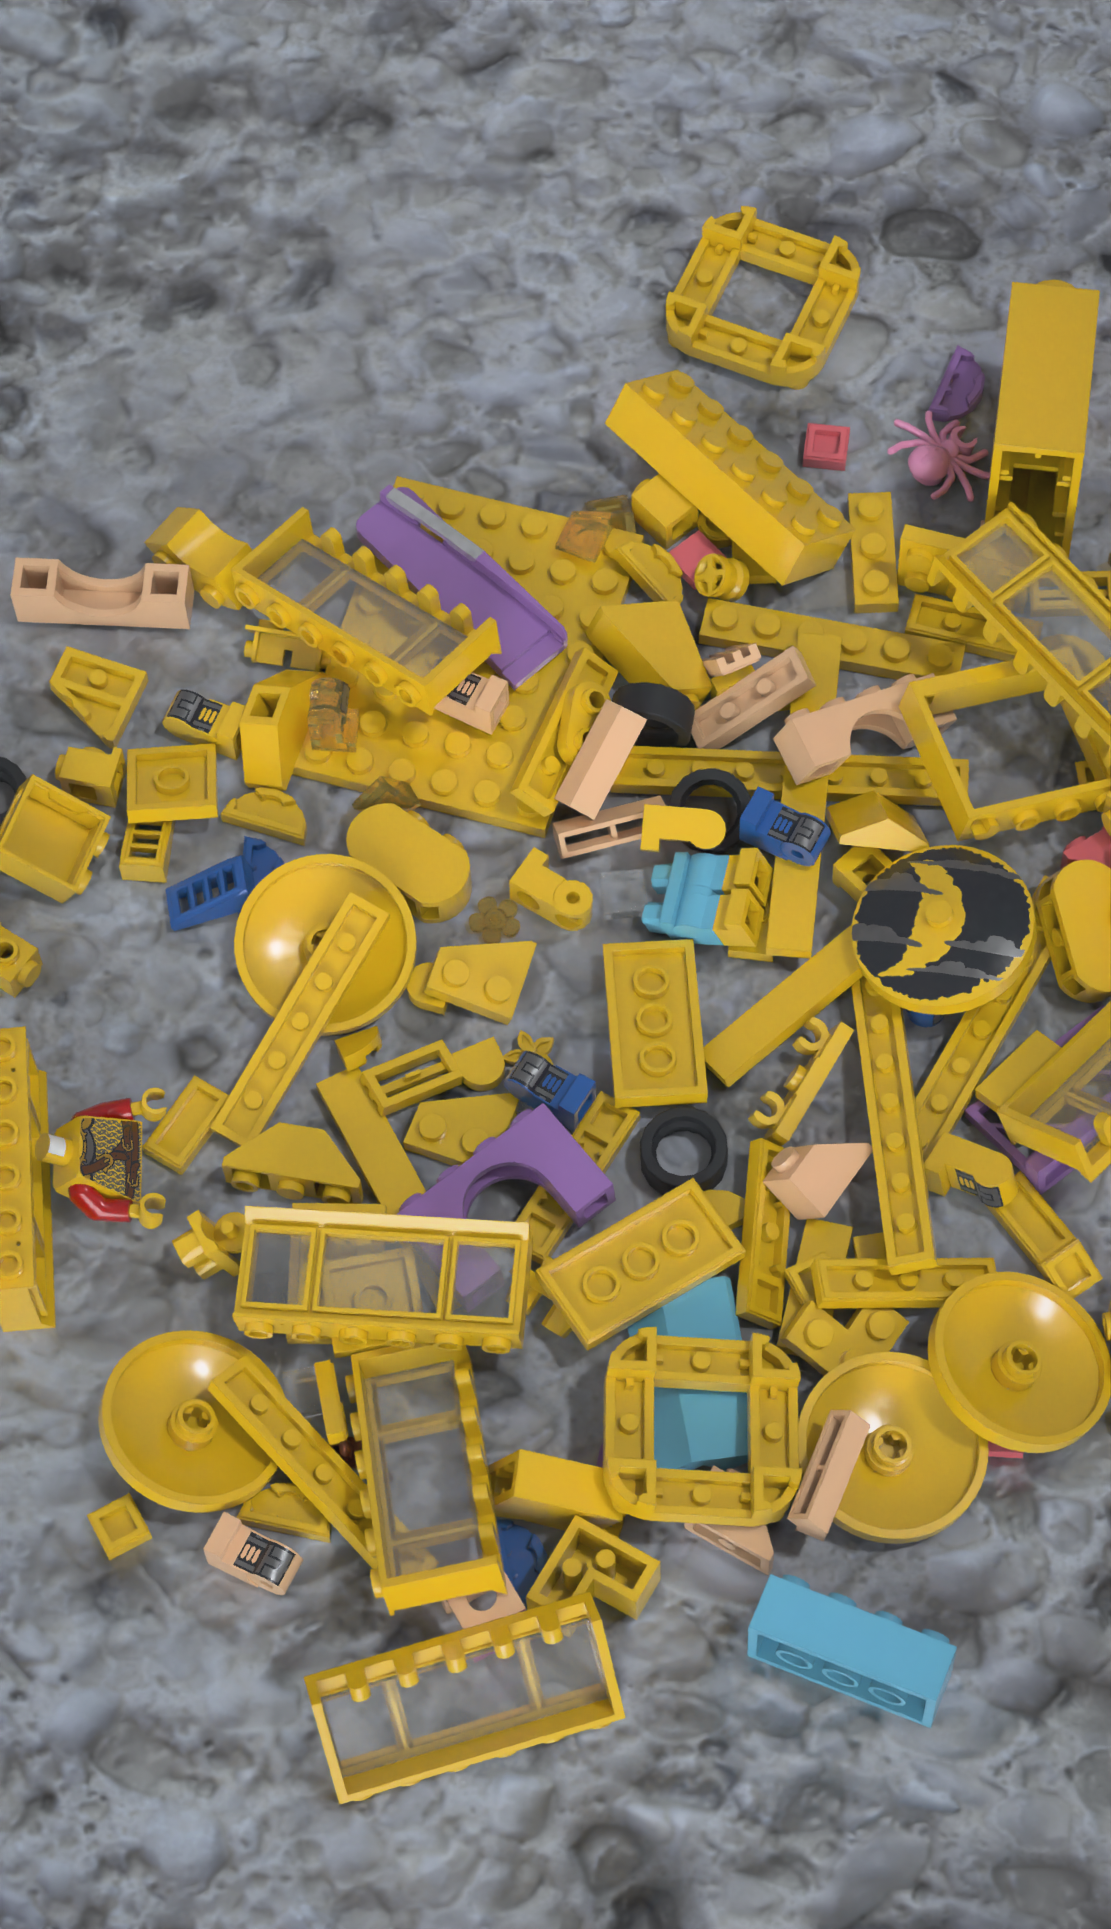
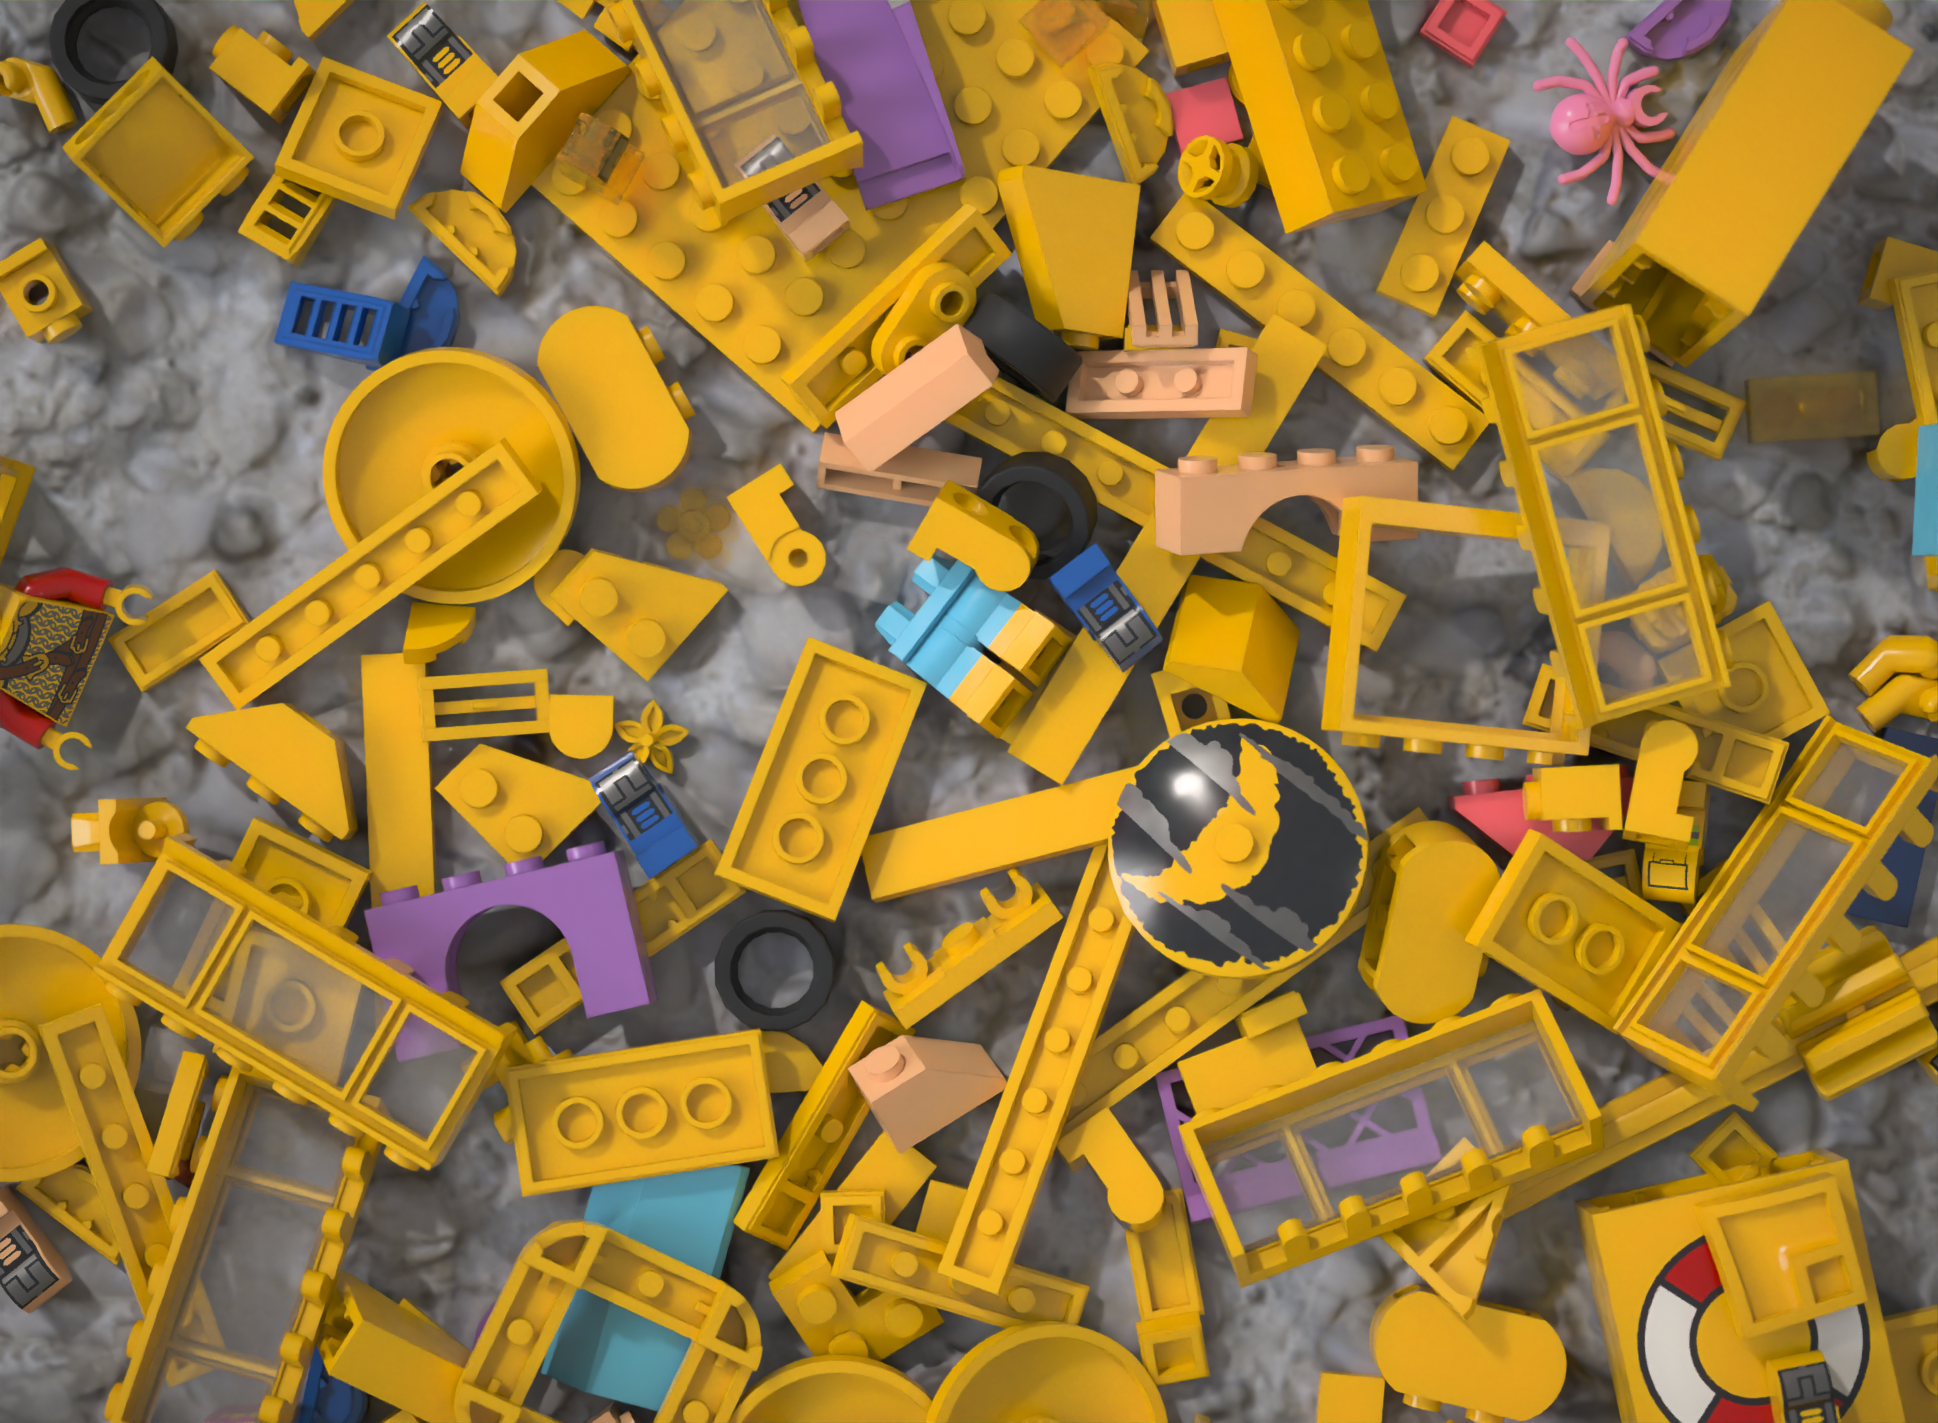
camera: 20 degrees right, 25 degrees up
clear yellow slope [352,776,421,811] -> none
none -> yellow tile [1234,991,1308,1039]

